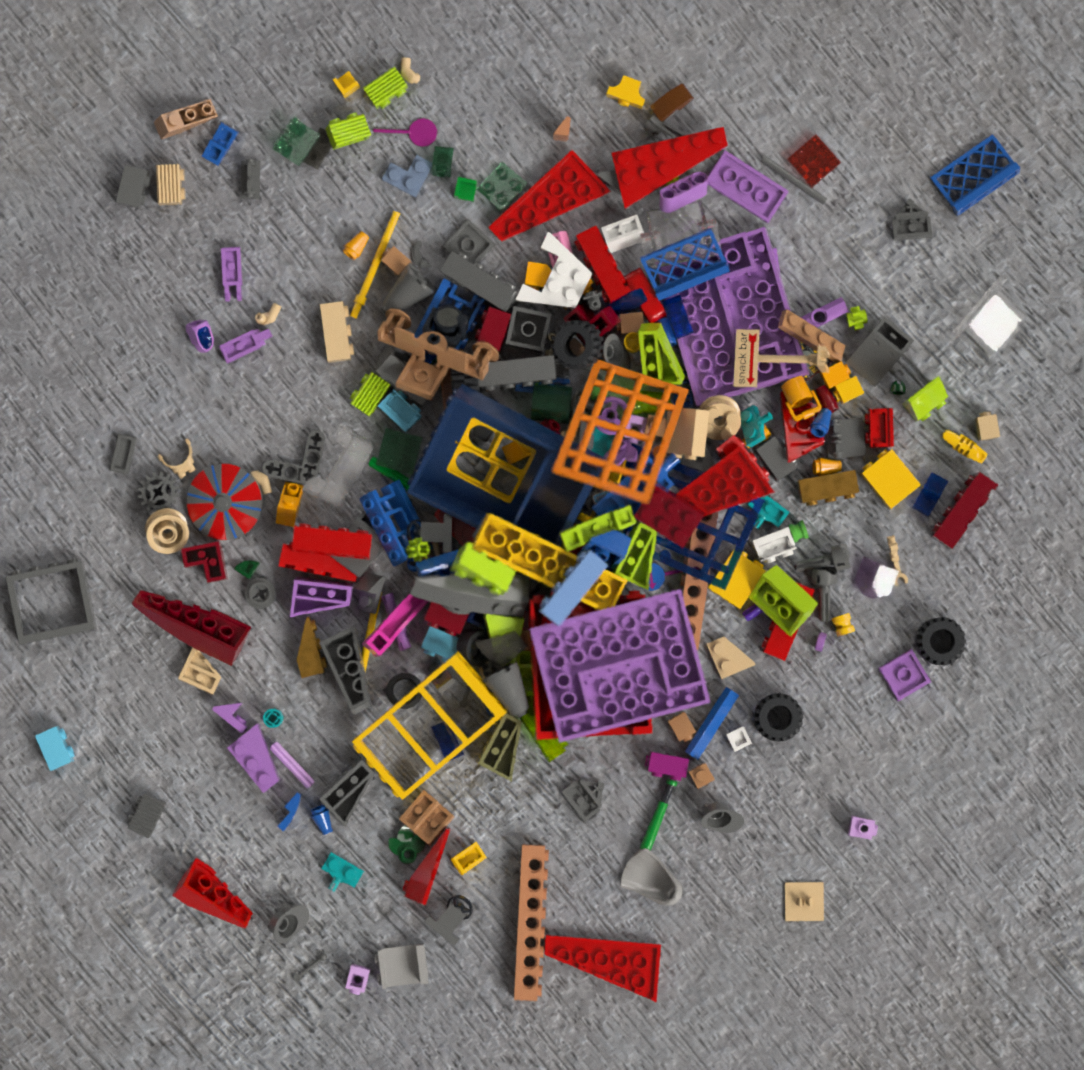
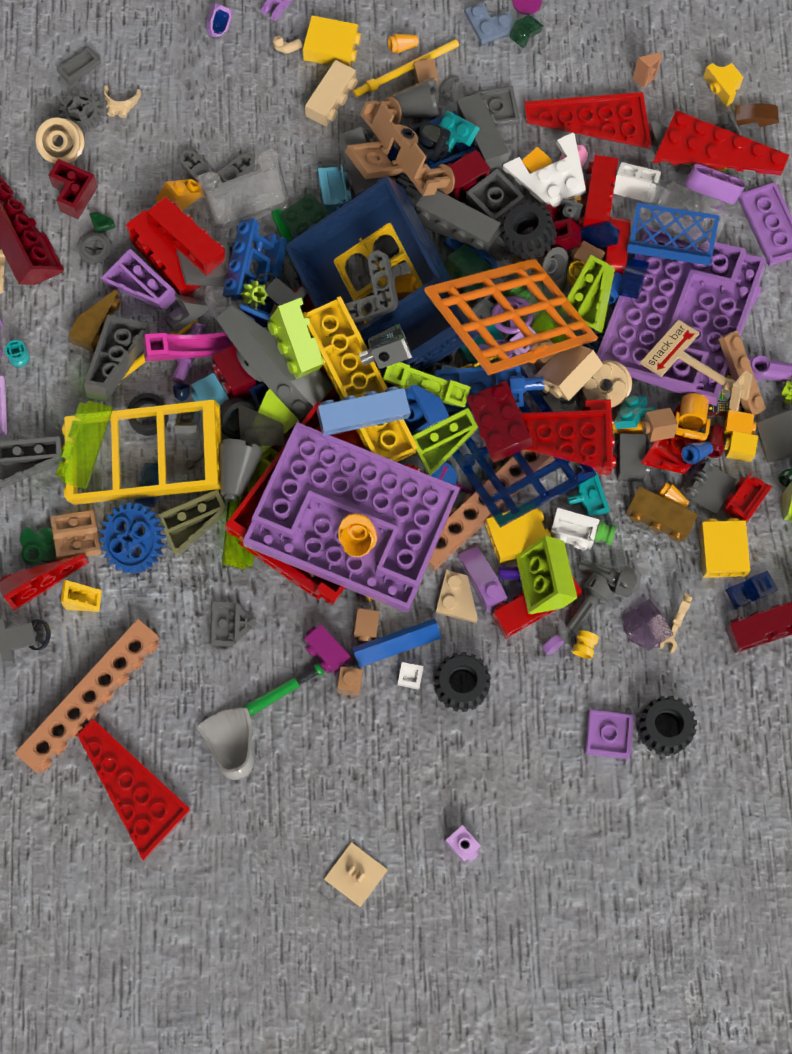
camera: 30 degrees right, 15 degrees down
dish [187,463,263,540] -> none
medium lavender hinge [219,329,273,364] -> none
tan arm [251,471,272,495] -> none
lime brick [349,372,391,417] -> none
green panel [454,177,477,202] -> none
clear green hinge [476,162,528,212] -> none
dark grey piece [701,802,744,833] -> none
none -> clear neon green windscreen [55,400,113,490]
none -> blue gear [99,503,166,574]
none -> dark blue hinge [173,384,190,401]
none -> yellow brick [303,16,361,67]
none -> light orange piece [338,513,377,557]
none -> dark grey beam [345,250,398,324]
none -> dark grey torso [359,324,412,368]
none -> teal plate [438,111,480,153]
none -> medium lavender slope [458,546,507,612]
none -> medium nougat brick [642,408,678,442]

